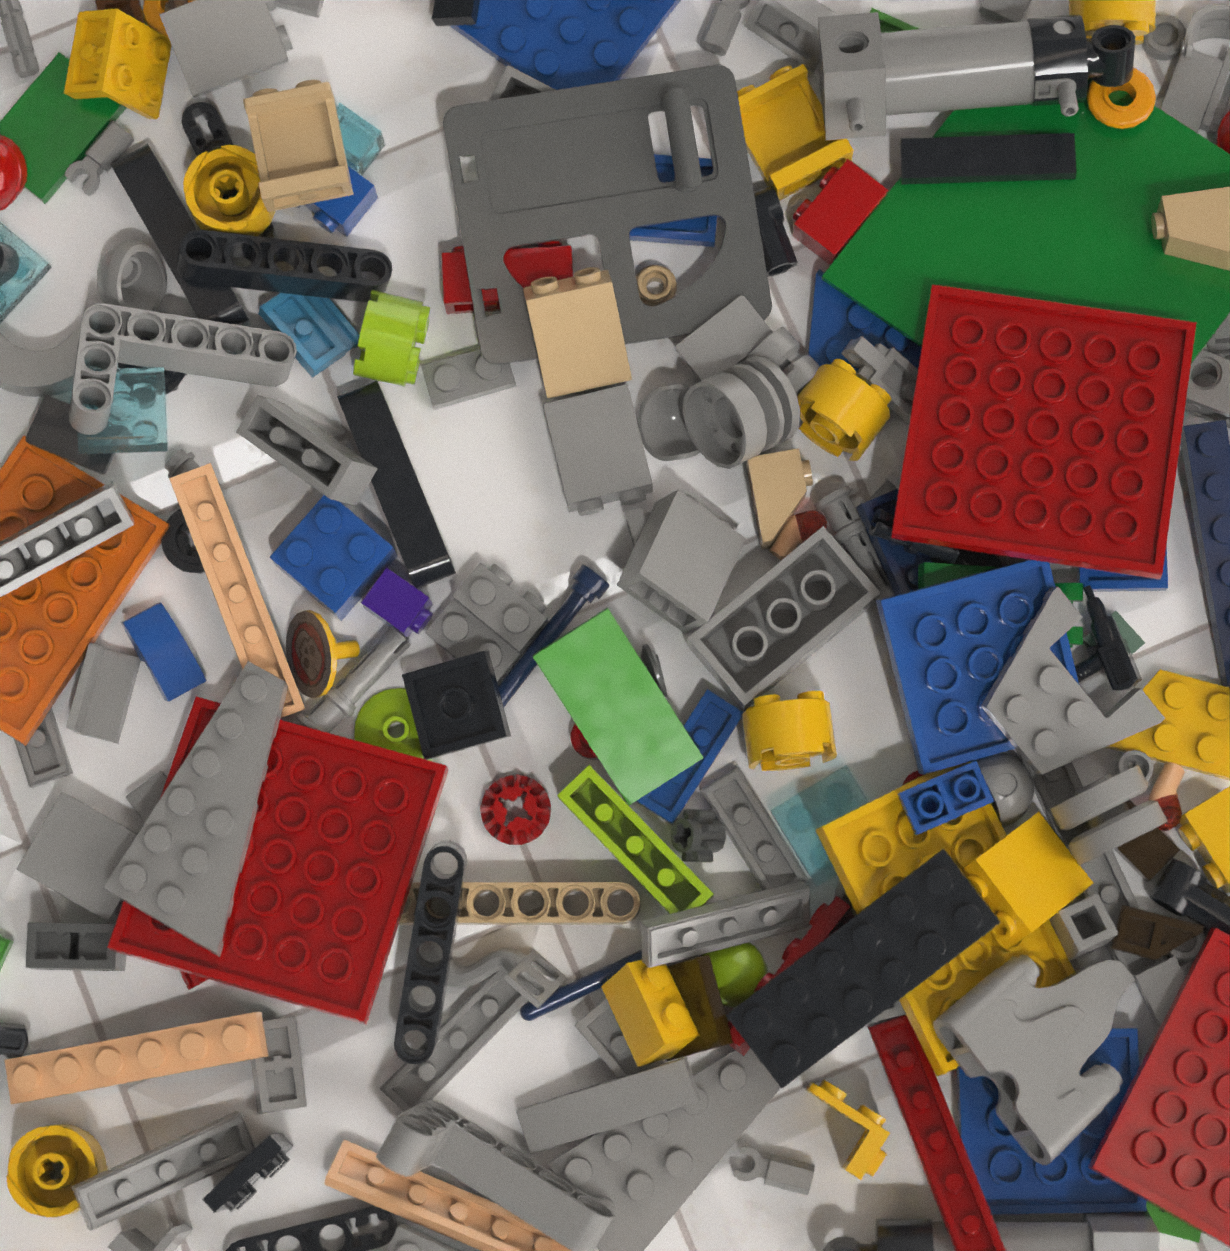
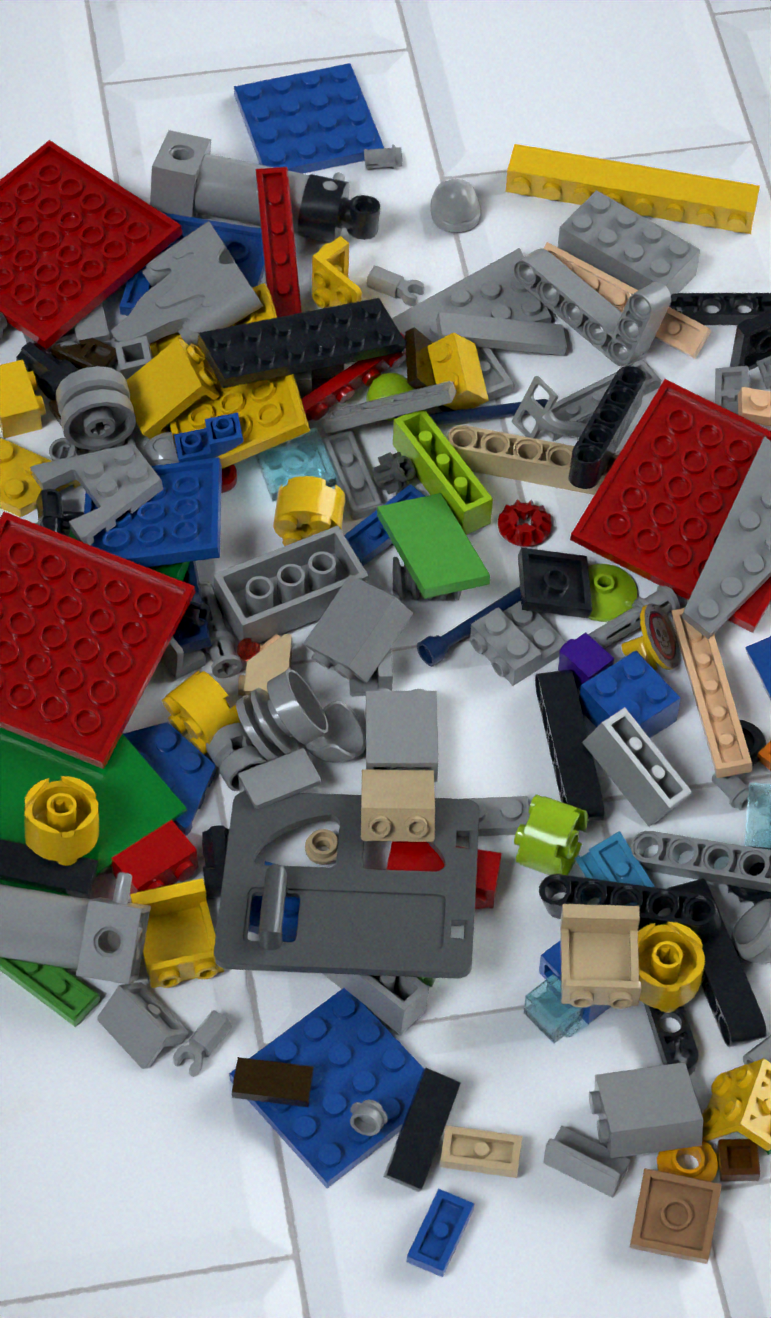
camera: 175 degrees left, 25 degrees down
light grey hinge [841,336,918,425] -> none
arm [1148,762,1185,831] -> none
none -> yellow brick [24,776,99,866]

